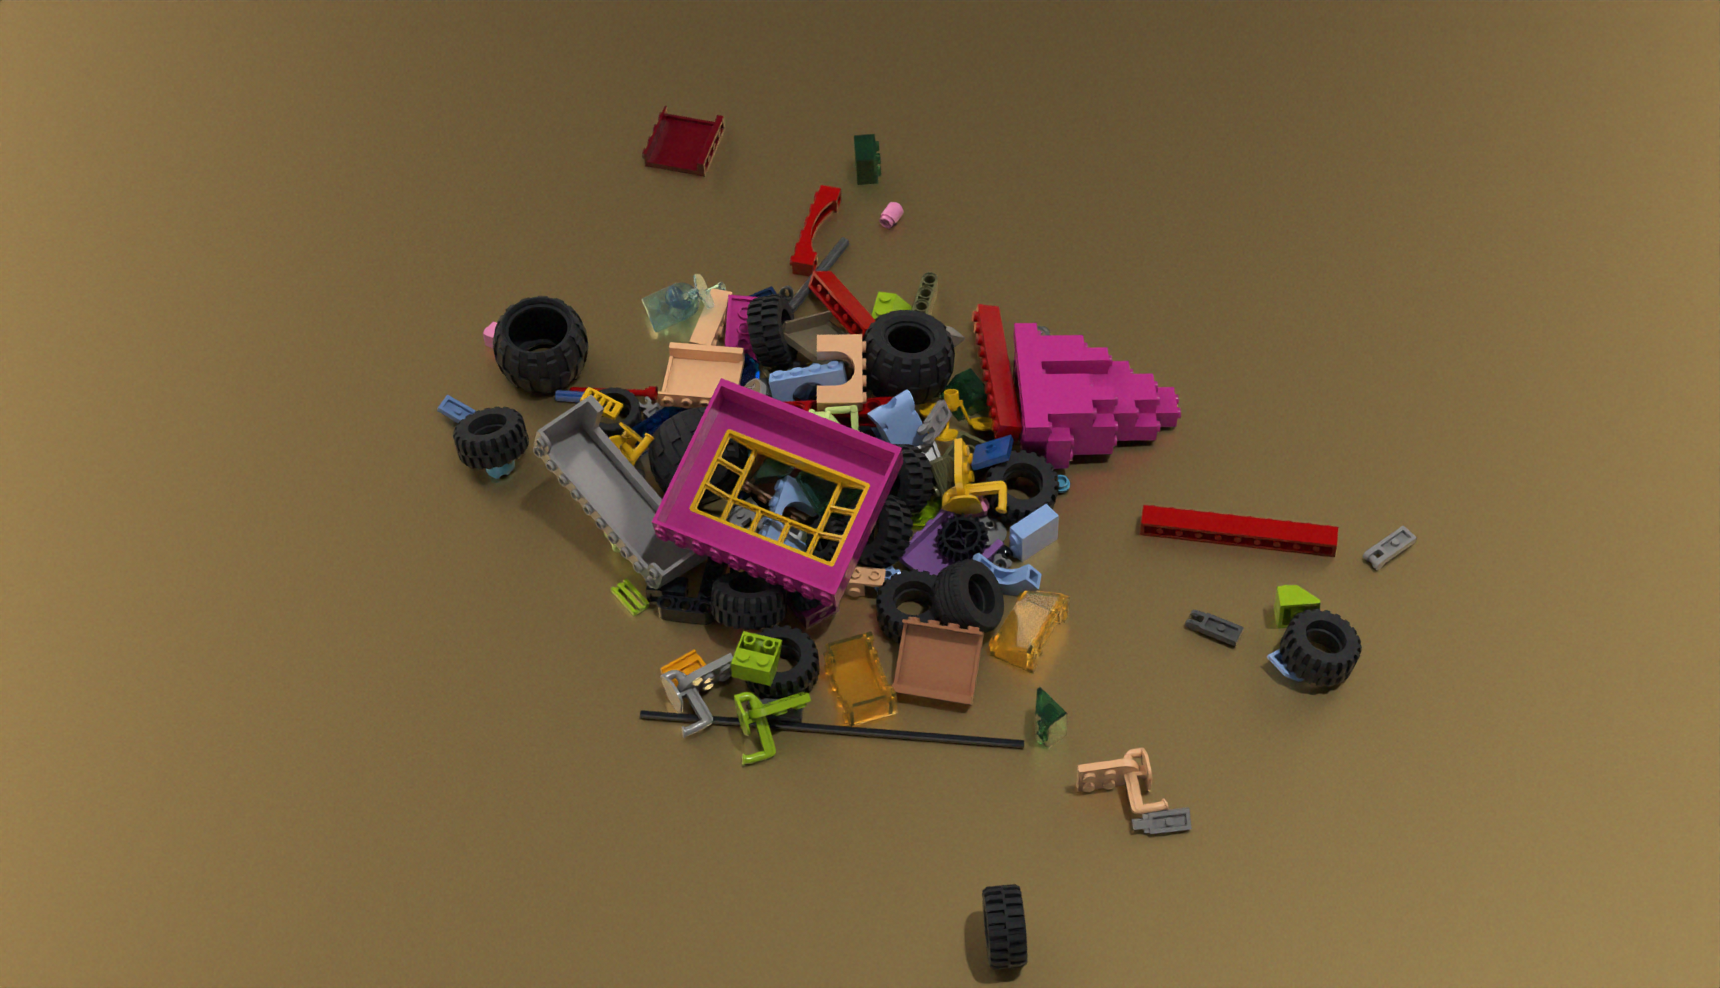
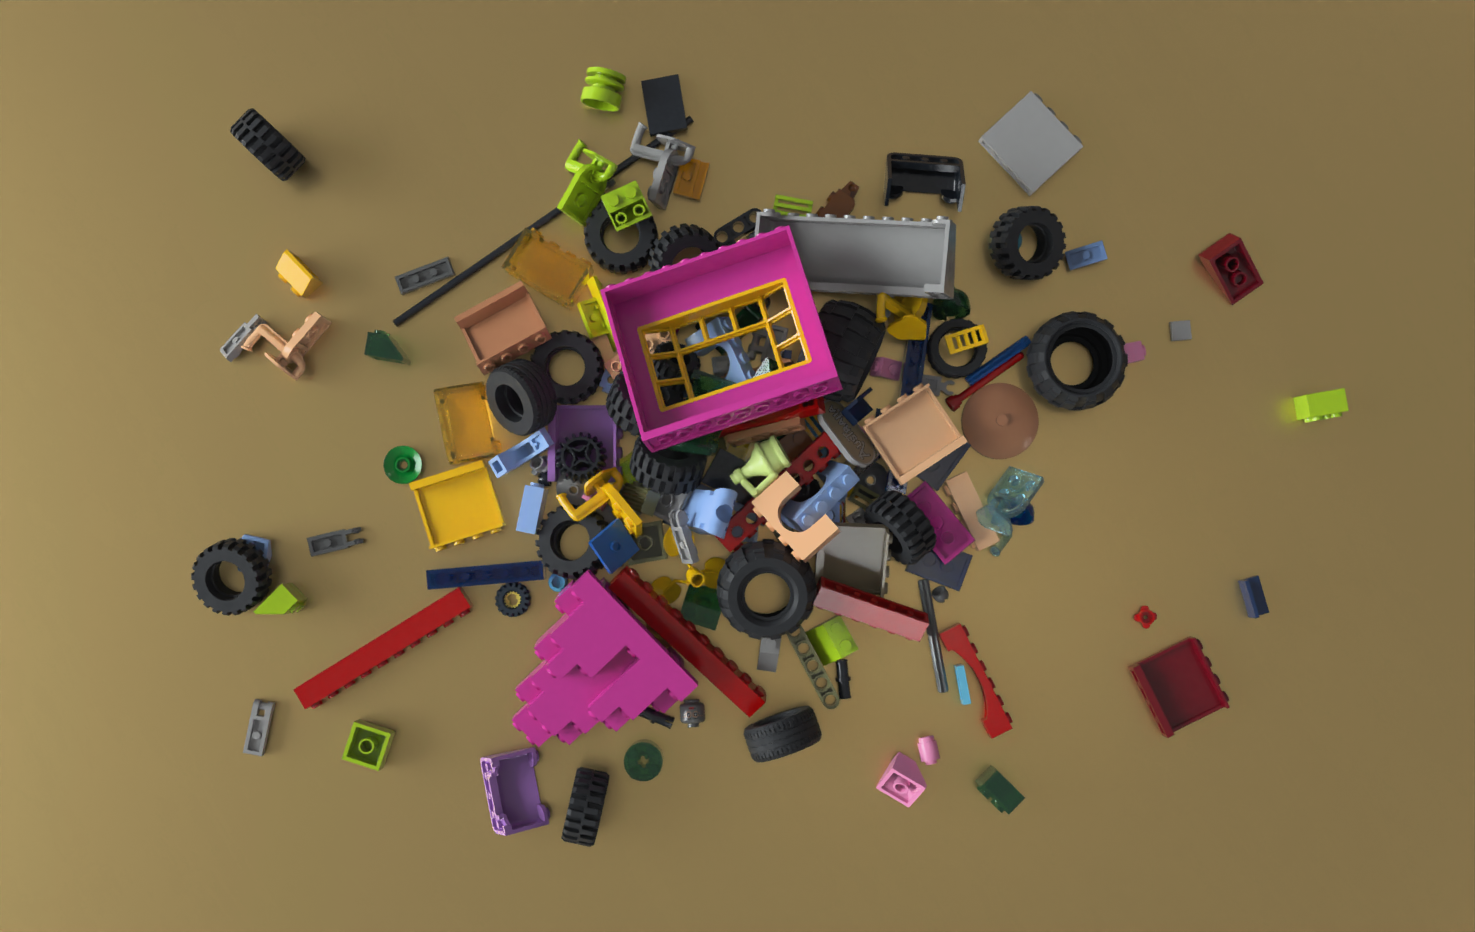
camera: 135 degrees right, 35 degrees up
none -> yellow slope [276,249,323,298]
none -> lime brick [342,719,396,771]
none -> green dish [383,446,422,484]
none -> dark grey tile [395,257,456,295]
none -> yellow panel [409,460,506,552]
none -> clear blue brick [426,560,546,590]
none -> medium lavender windscreen [480,747,550,836]
none -> black bush [495,582,531,617]
none -> black tyre [561,767,610,847]
none -> neon yellow bracket [577,276,617,352]
none -> lime wheel [581,67,626,112]
none -> clear green brick [624,739,664,781]
none -> black tile [641,74,688,137]
none -> black tyre [744,706,822,763]
none -> reddish brown hinge [816,181,860,218]
none -> black pin [835,659,851,699]
none -> bright pink slope [876,752,927,807]
none -> black windscreen [884,152,966,212]
none -> medium azure tile [954,664,971,705]
none -> nougat dish [961,383,1039,459]
none -> light grey panel [978,91,1083,196]
none -> red plate [1134,605,1157,629]
none -> light grey tile [1169,320,1192,341]
none -> dark red slope [1198,233,1264,305]
none -> dark blue panel [1238,575,1269,619]
none -> lime brick [1293,388,1349,423]

